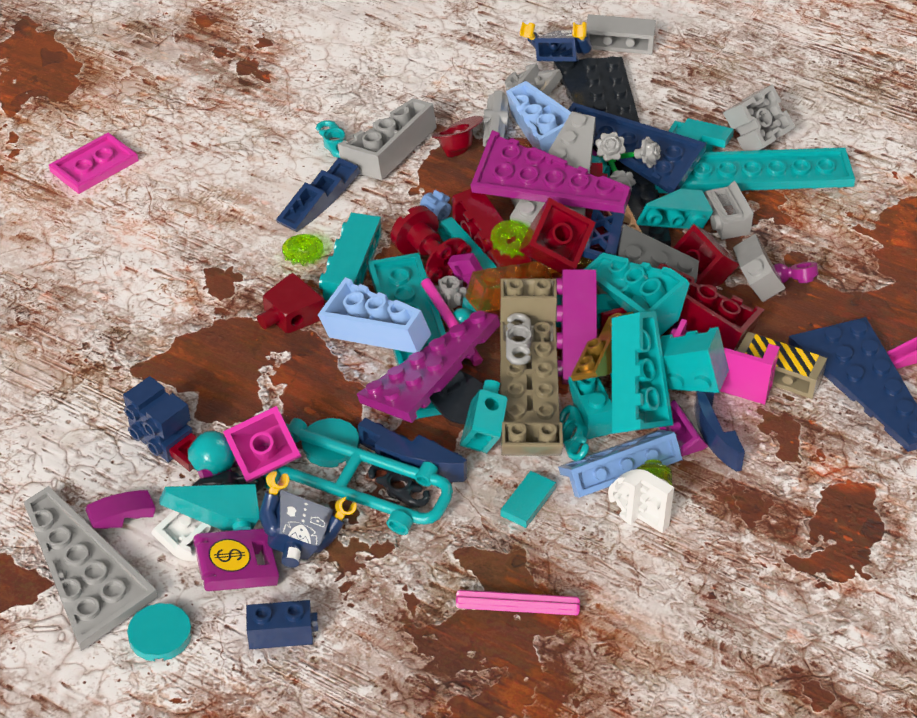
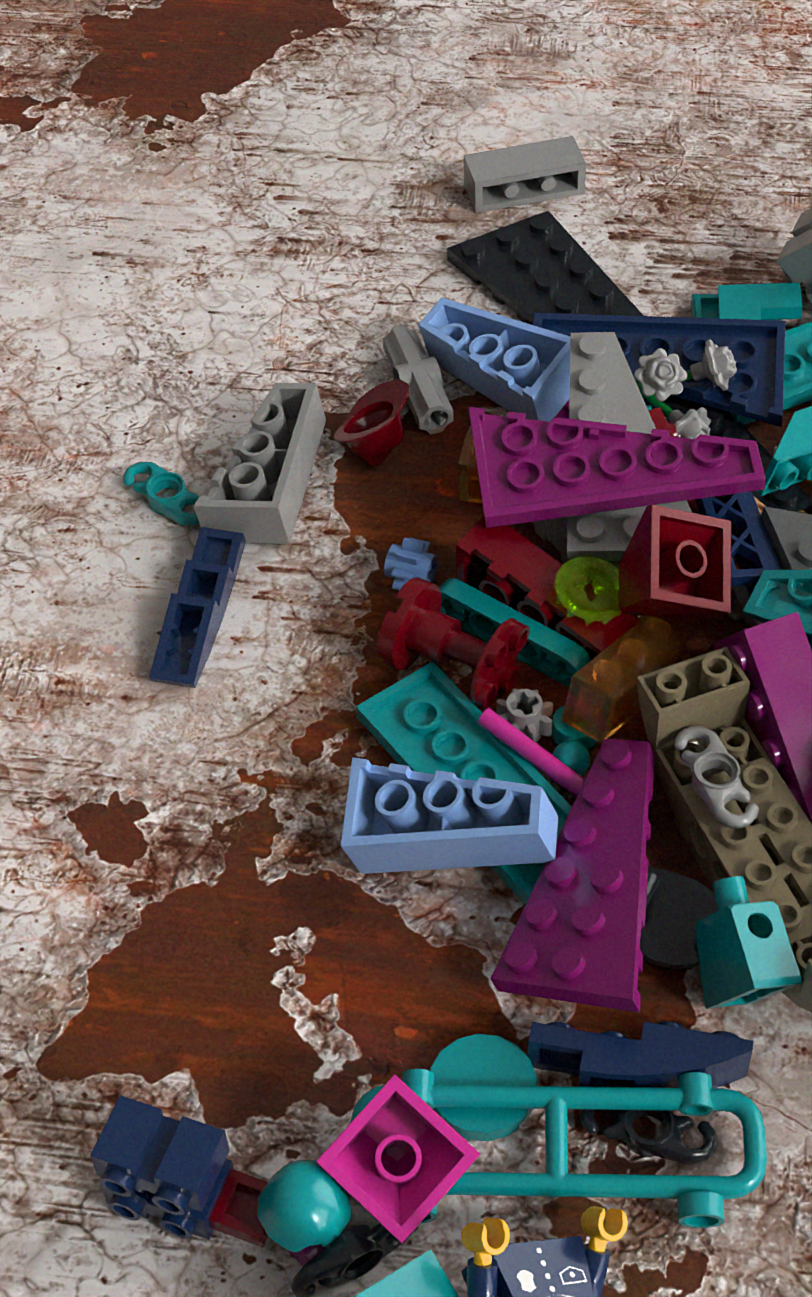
camera: 20 degrees left, 5 degrees up
dark red torso [257,272,324,333] -> none
clear neon green gear [282,234,324,266] -> none
teal brick [319,212,382,301] -> none
magenta plate [448,253,489,294] -> none
light grey slope [505,63,562,96] -> none
dark blue torso [520,22,592,61] -> none

